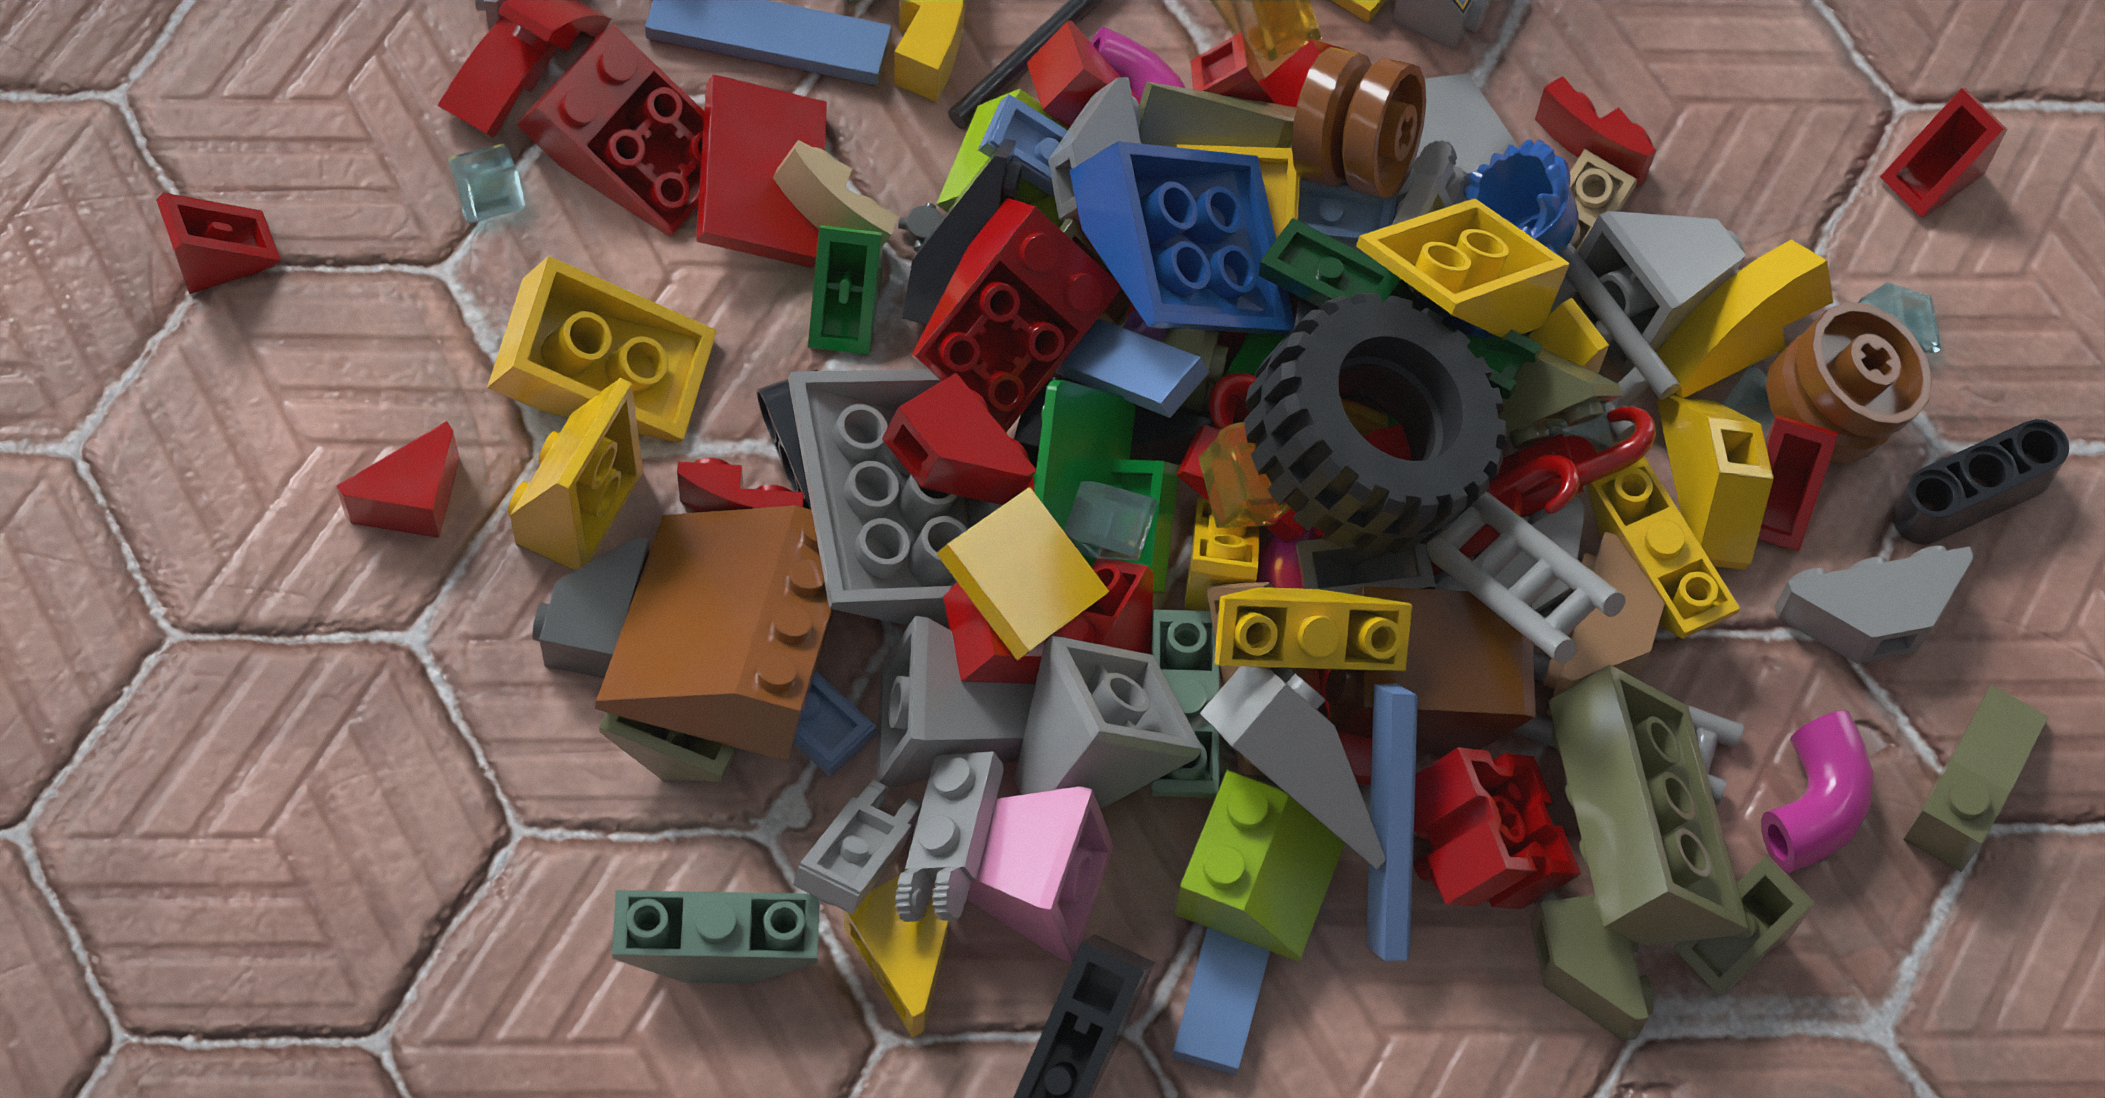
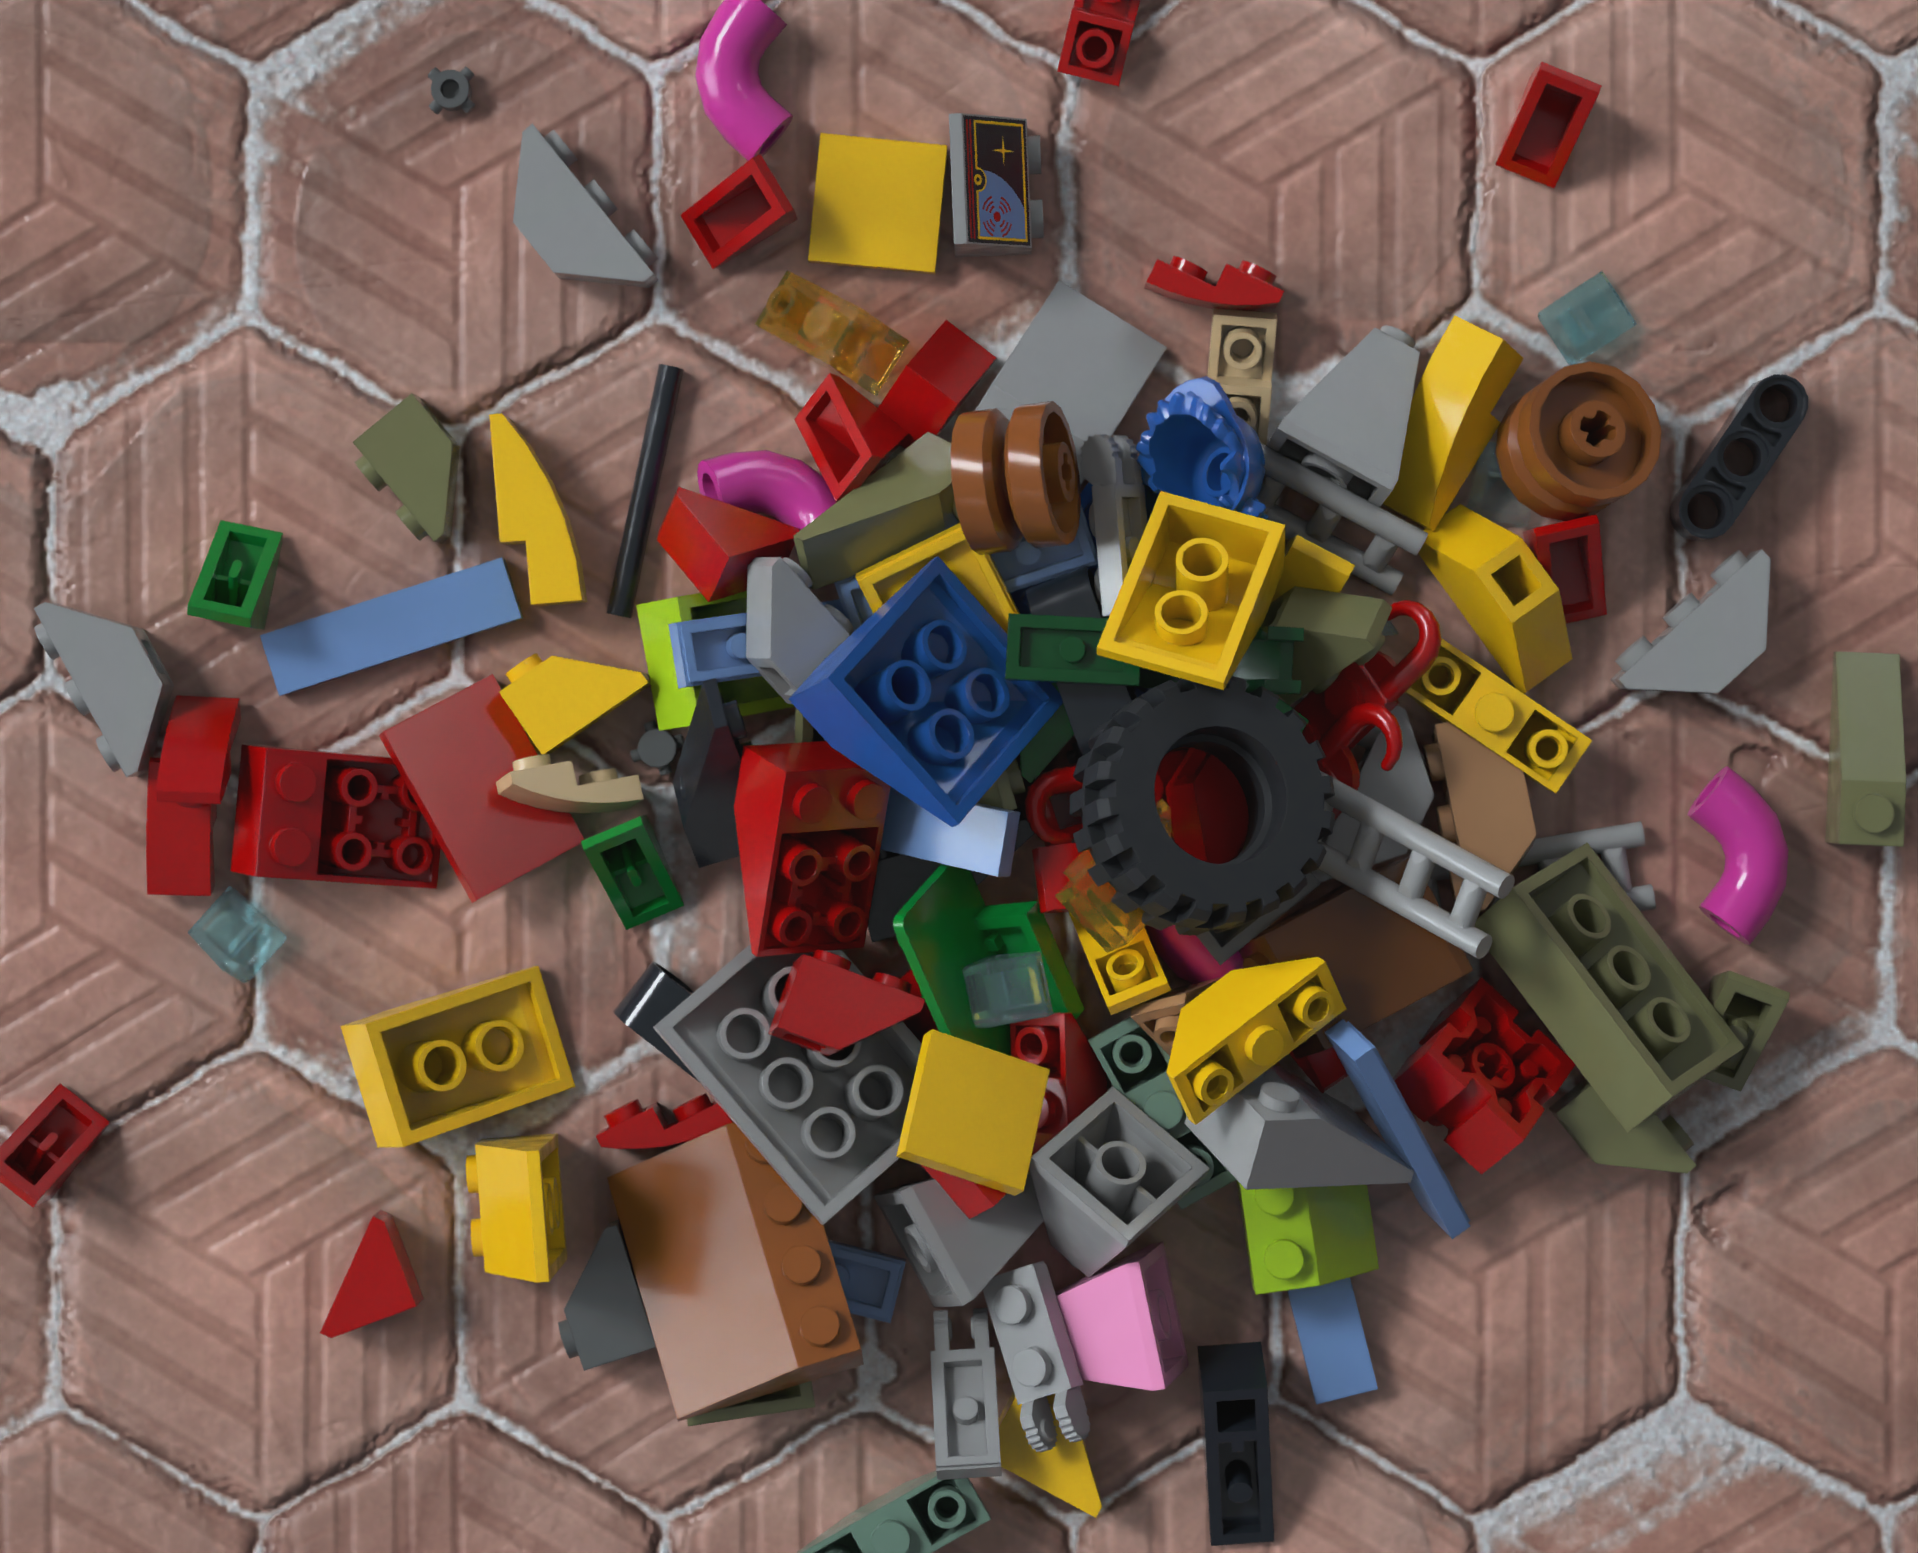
camera: 25 degrees left, 25 degrees up
none -> yellow slope [499,653,651,755]

